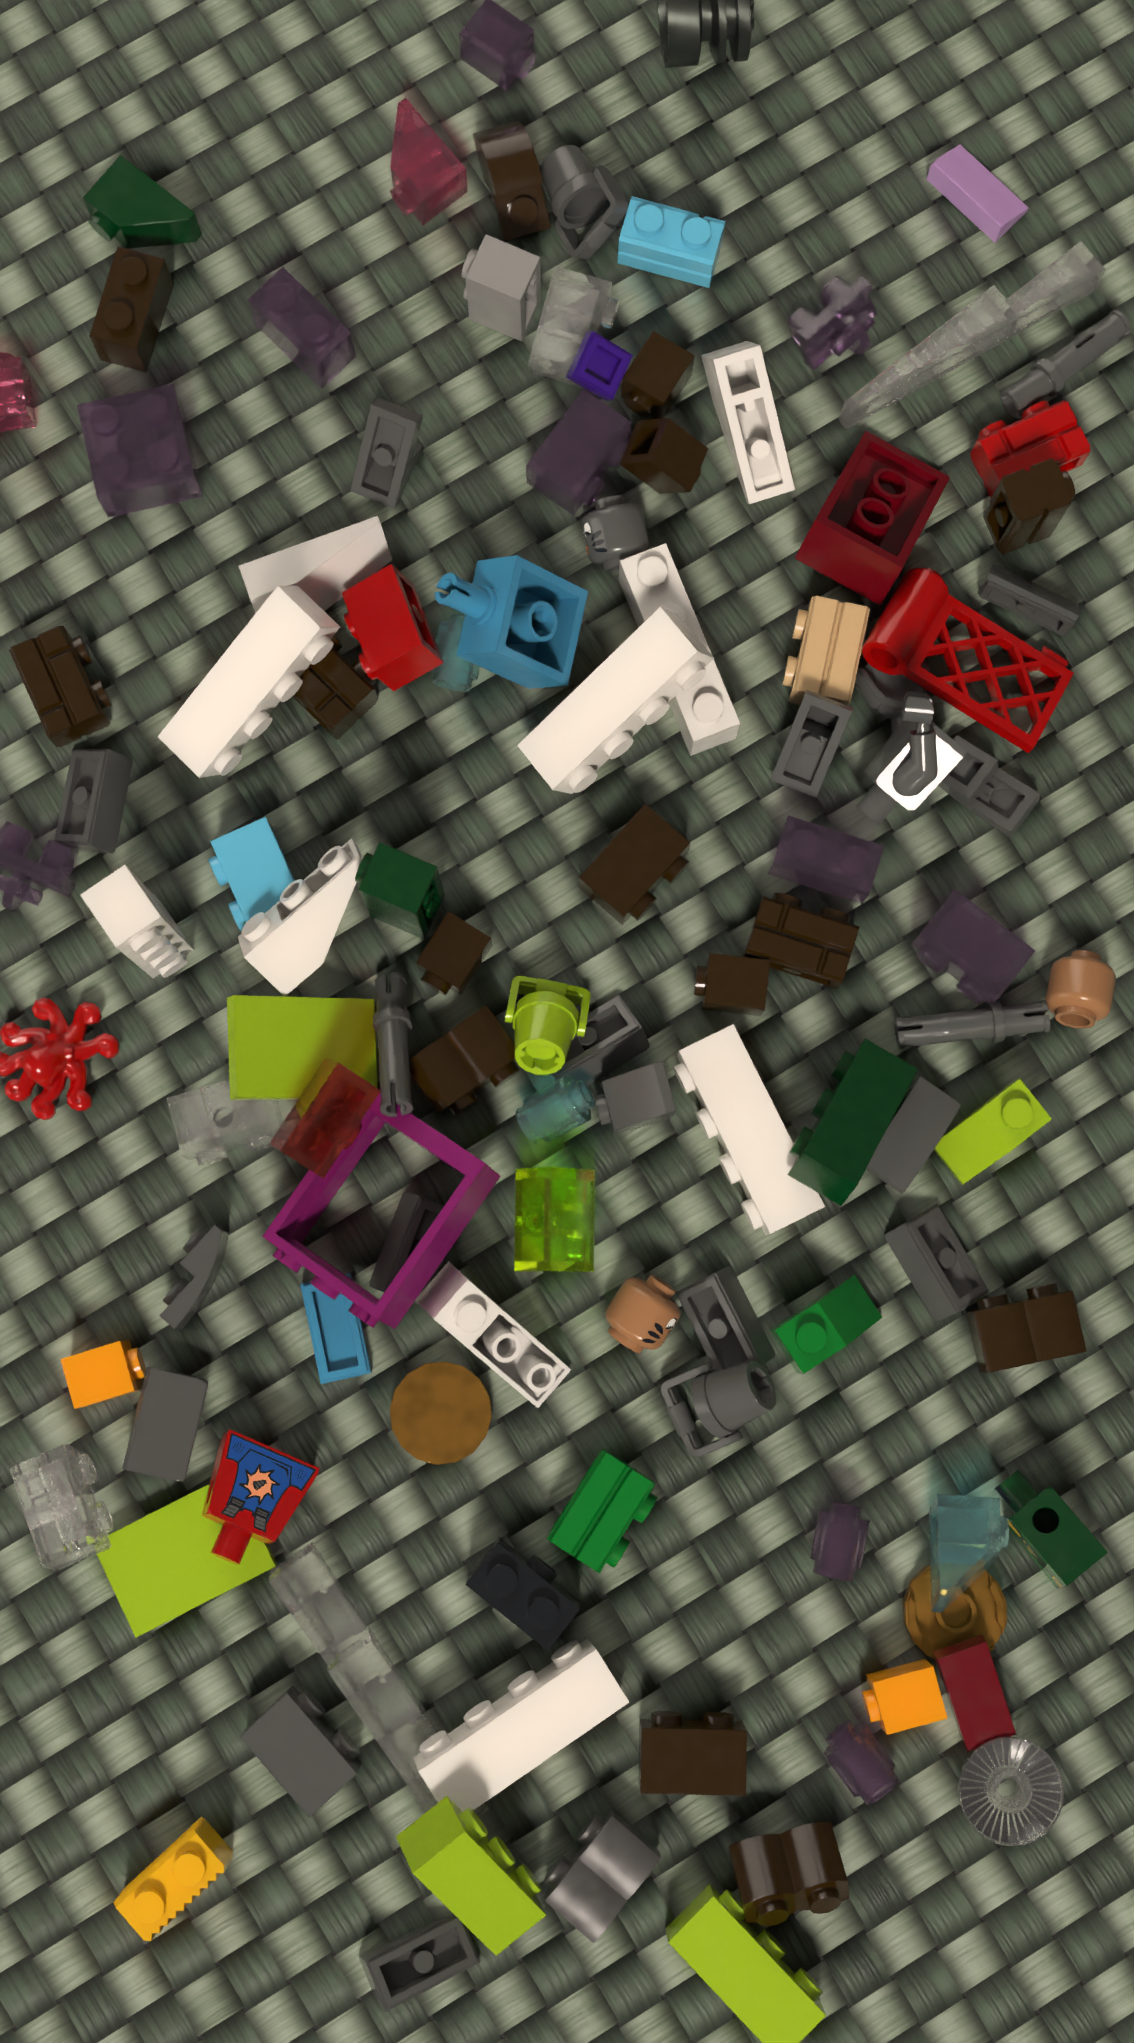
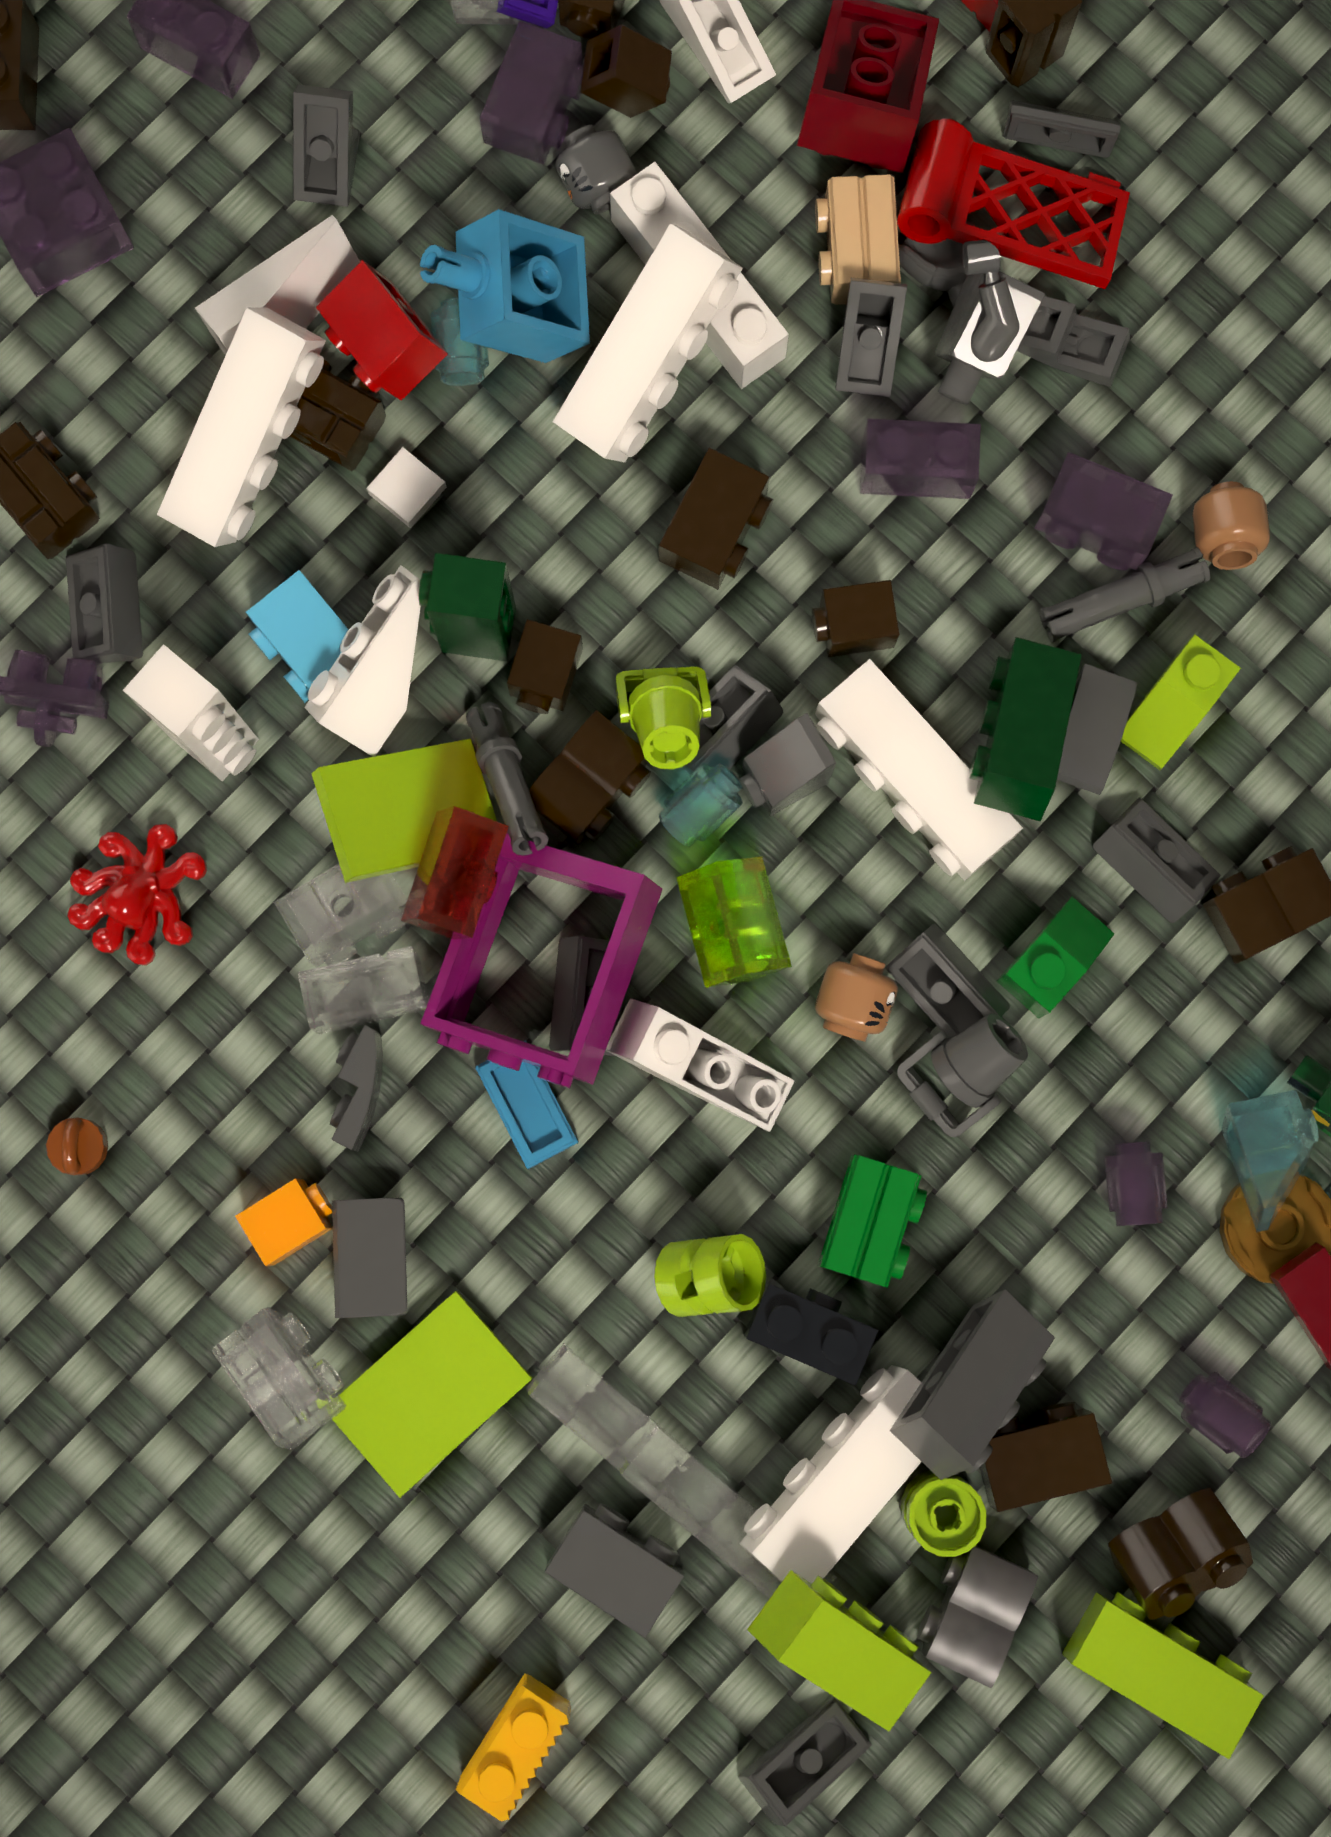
camera: 15 degrees left, 0 degrees up
torso [202,1429,320,1565] -> none
pearl gold tile [390,1361,492,1465] -> none
dark brown brick [743,893,860,989] -> none
light orange brick [861,1659,948,1735] -> none
none -> clear brick [298,946,429,1034]
none -> white tile [366,447,447,528]
none -> lime wheel [654,1234,766,1317]
none -> dark grey brick [890,1289,1055,1480]
none -> lime wheel [901,1470,986,1557]

